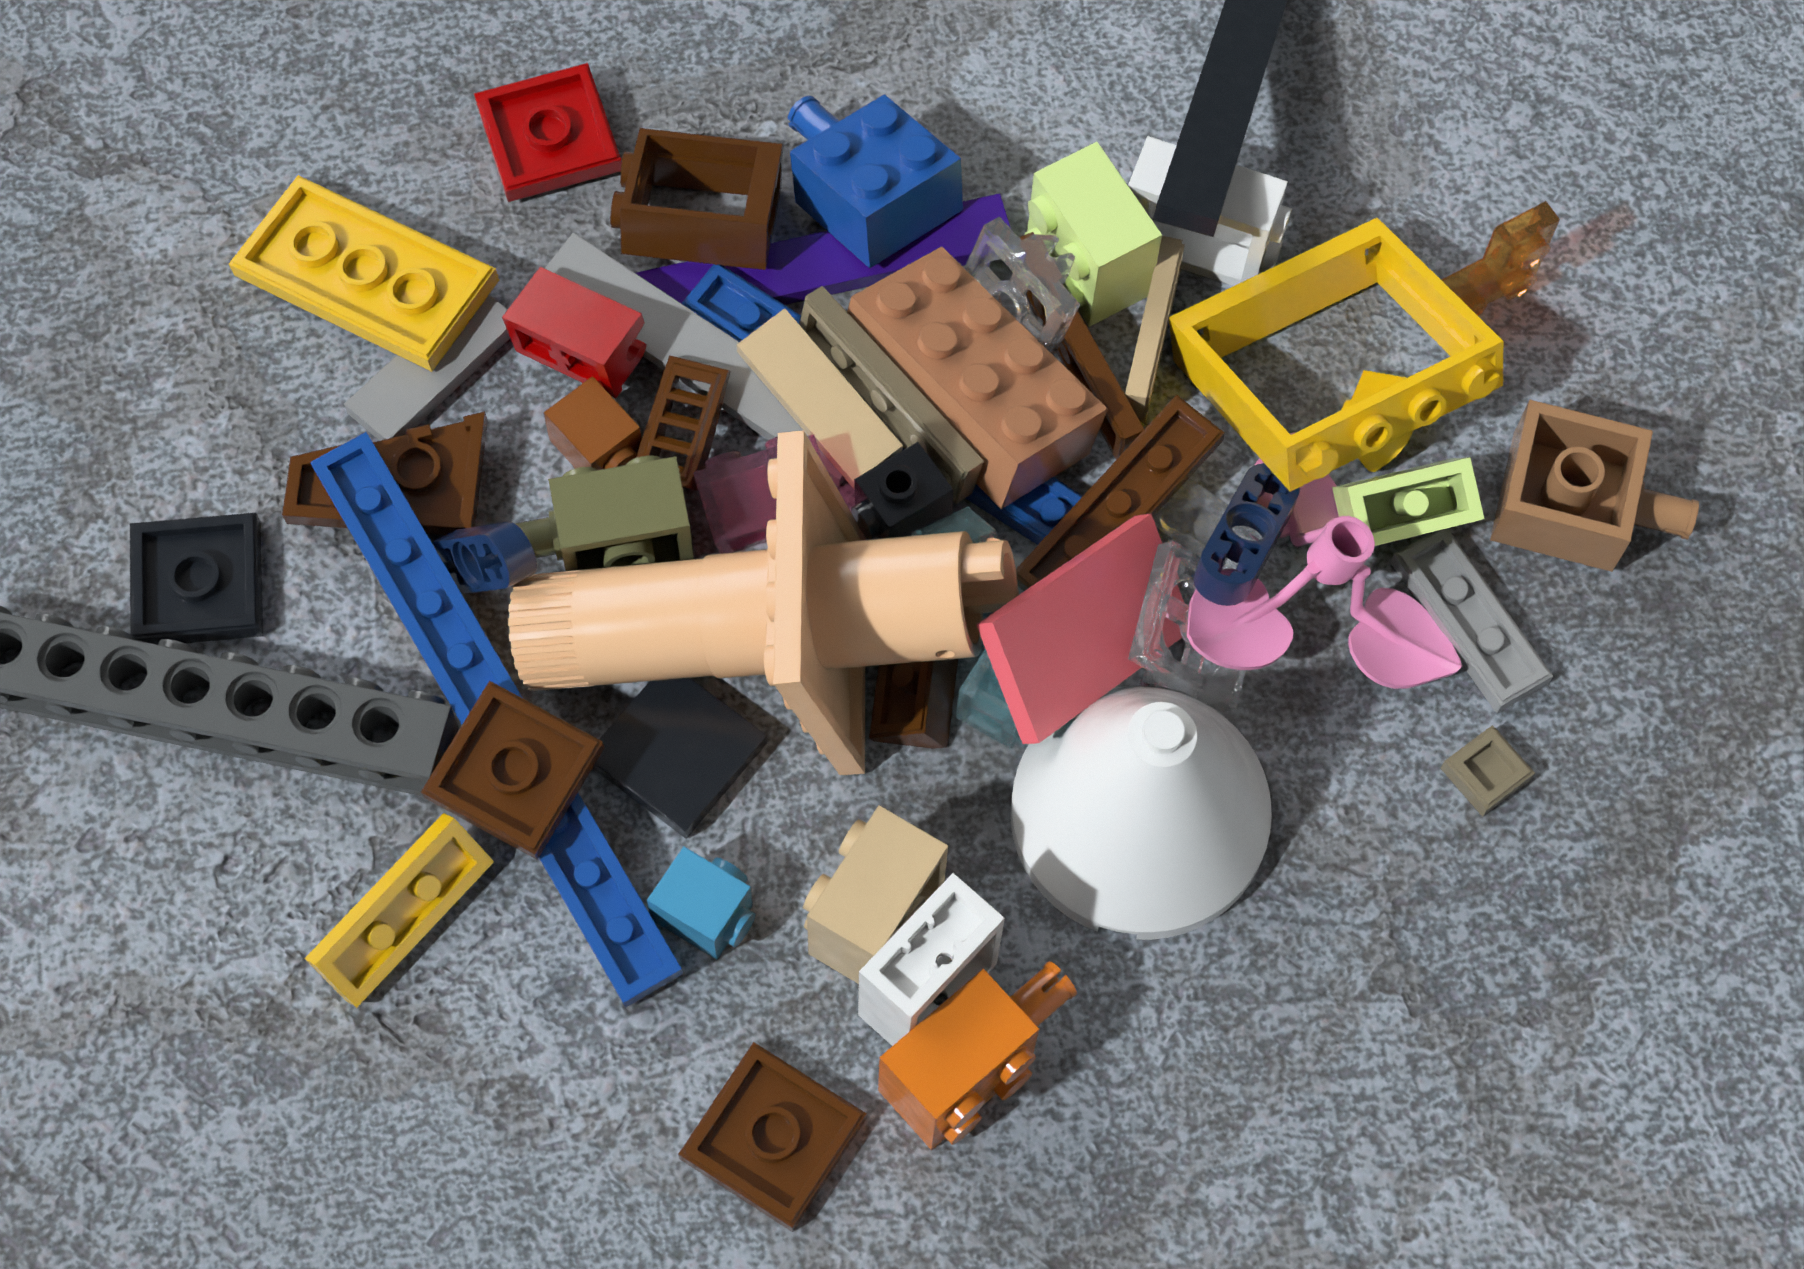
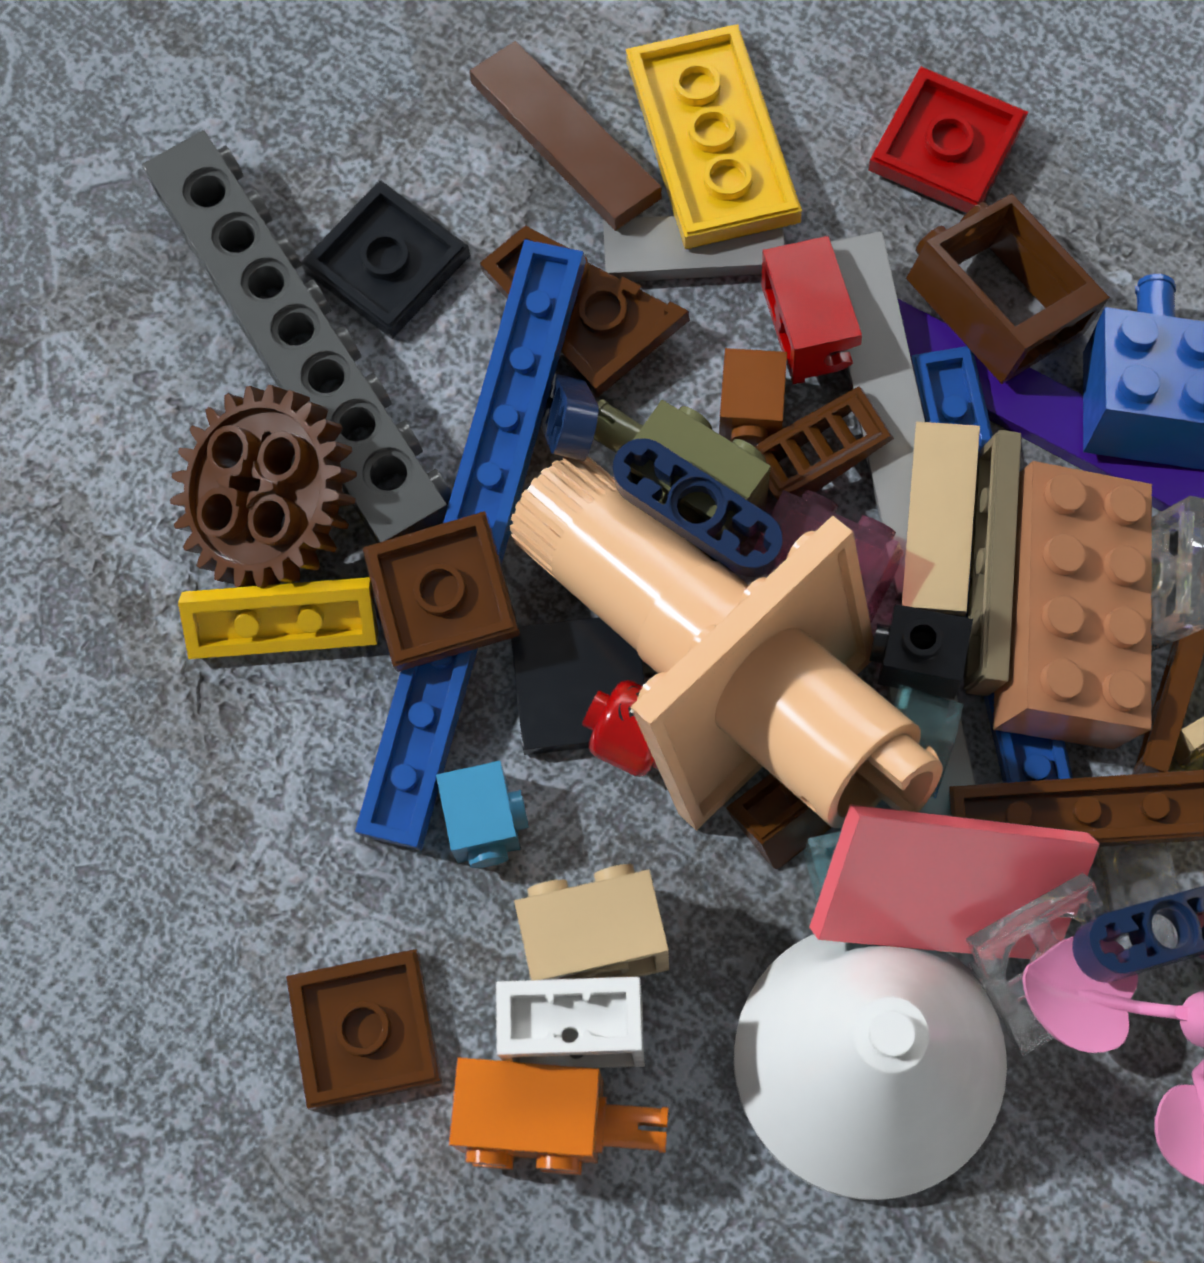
camera: 55 degrees right, 5 degrees up
none -> reddish brown gear [170,385,357,588]
none -> reddish brown tile [469,40,662,231]
none -> red head [582,680,659,777]
none -> dark blue beam [613,438,783,577]

